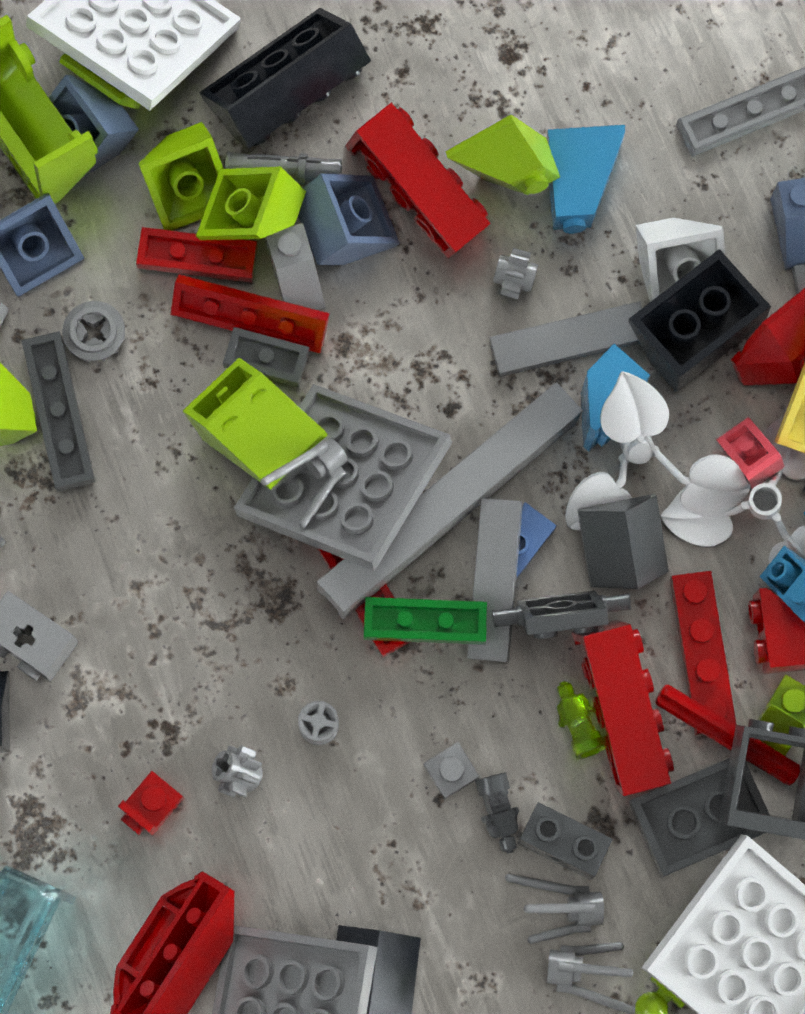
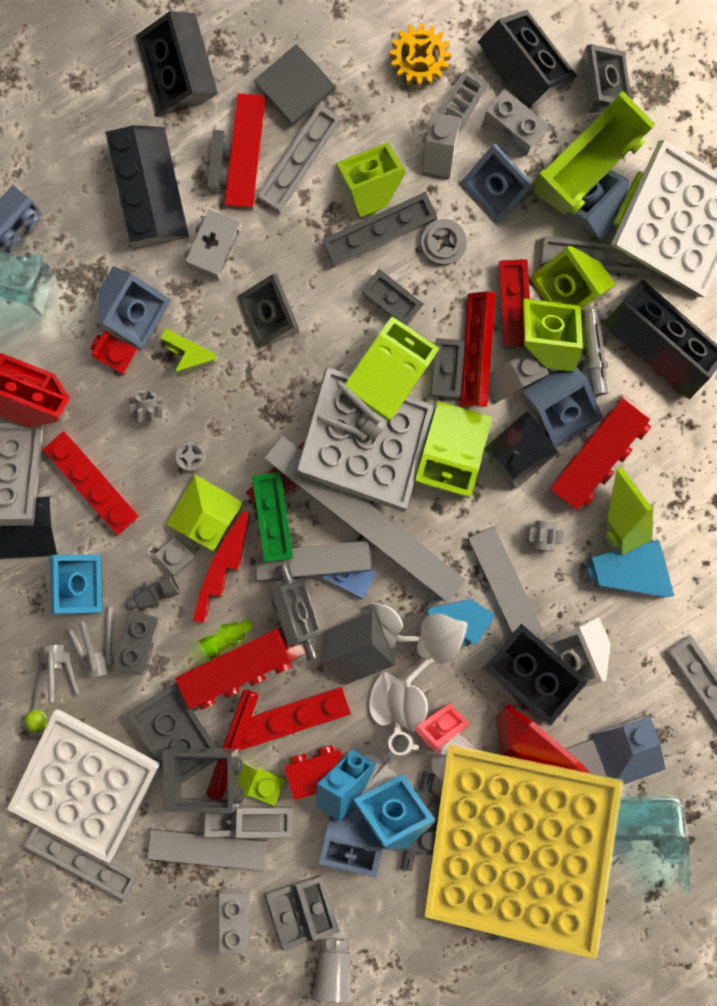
camera: 80 degrees right, 10 degrees up
none -> red plate [42,431,140,536]
none -> dark azure slope [50,555,102,614]
none -> sand blue slope [99,266,171,349]
none -> lime slope [160,328,219,375]
none -> lime slope [166,474,244,552]
none -> red slope [193,512,250,623]
none -> dark grey slope [237,273,299,348]
none -> dark grey plate [361,269,424,326]
none -> lime slope [414,401,493,499]
none -> black slope [484,411,558,490]
none -> light grey tile [539,236,654,277]

